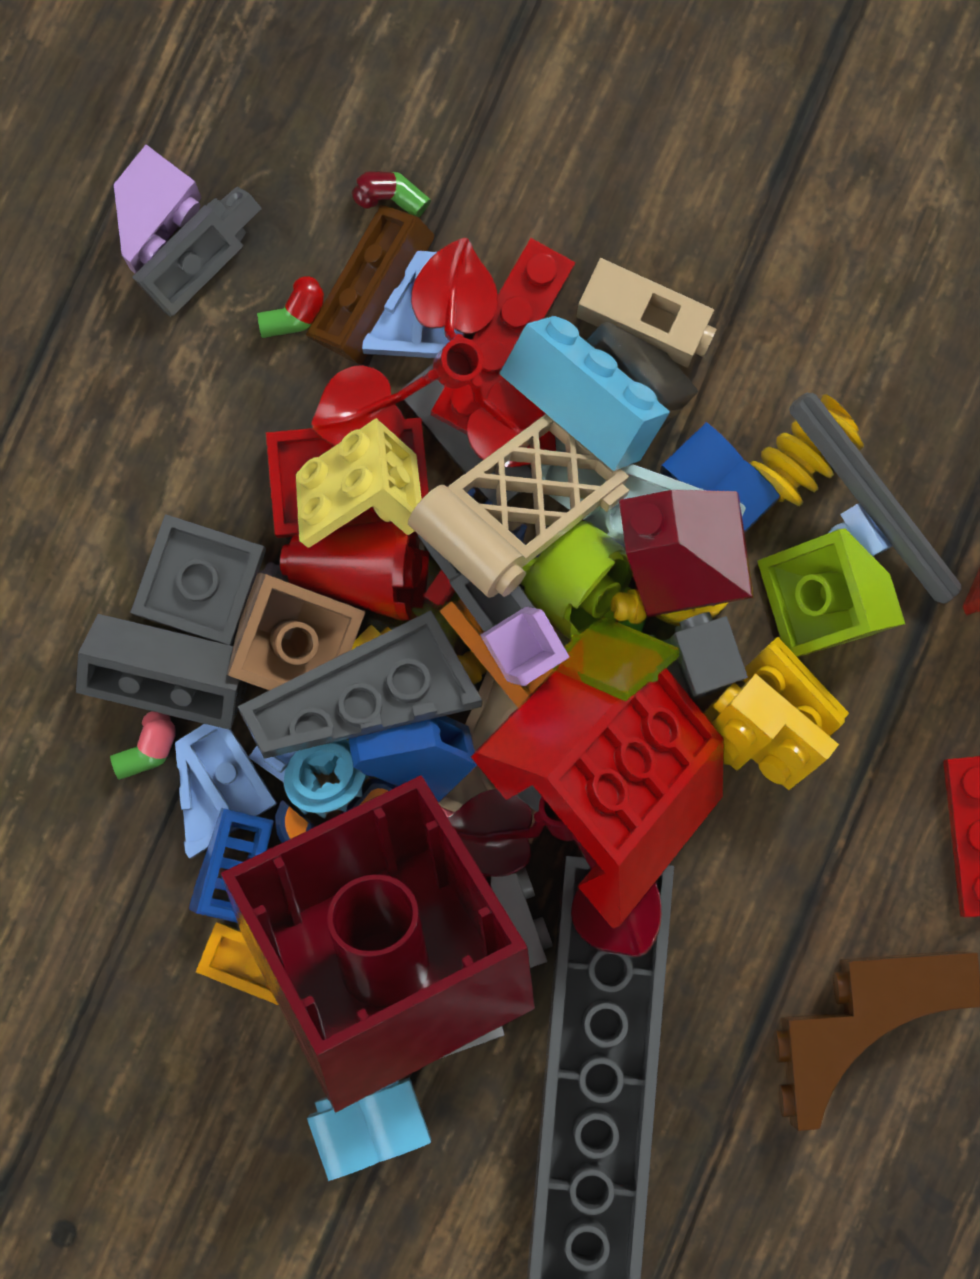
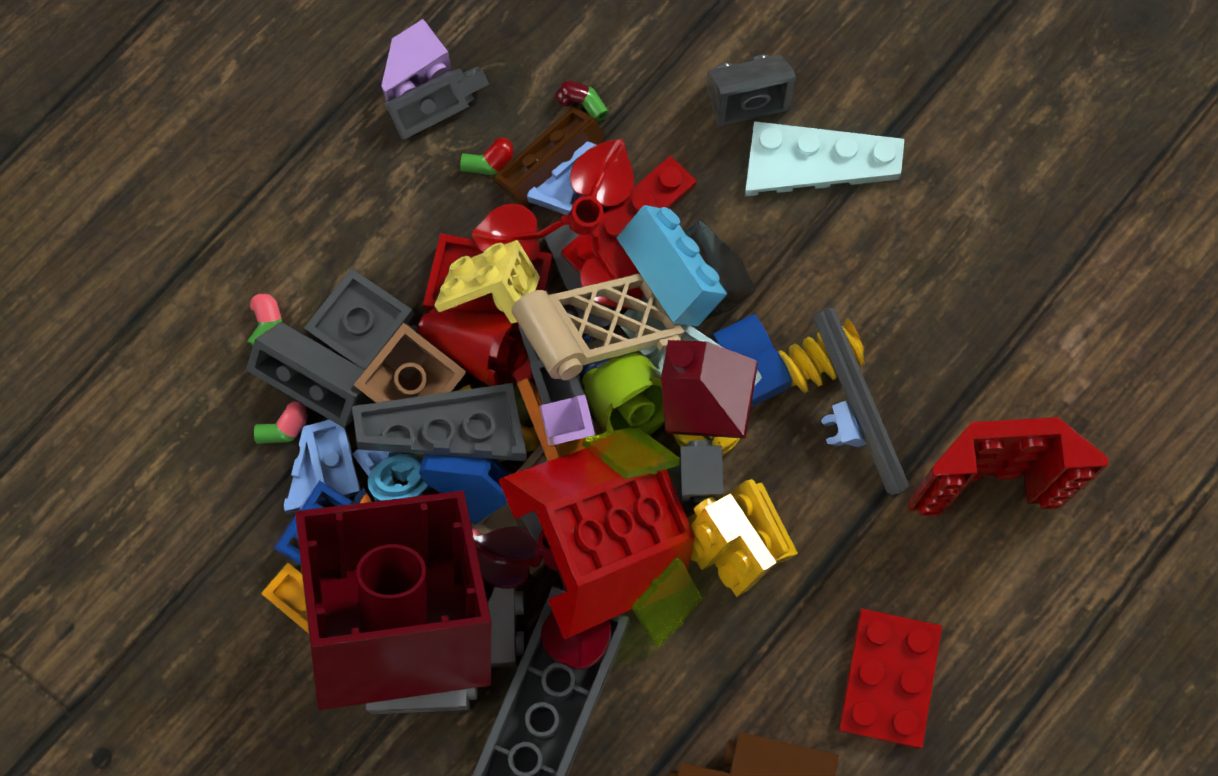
camera: 25 degrees right, 10 degrees down
medium azure brick [307,1077,431,1181] -> none
tan brick [576,258,717,368] -> none
yellow arm [611,589,648,643] -> none
lime slope [757,528,905,657] -> none
none -> coral arm [247,294,282,346]
none -> clear neon green piece [631,557,702,648]
none -> dark grey slope [706,54,796,127]
none -> light aqua wing [745,121,904,196]

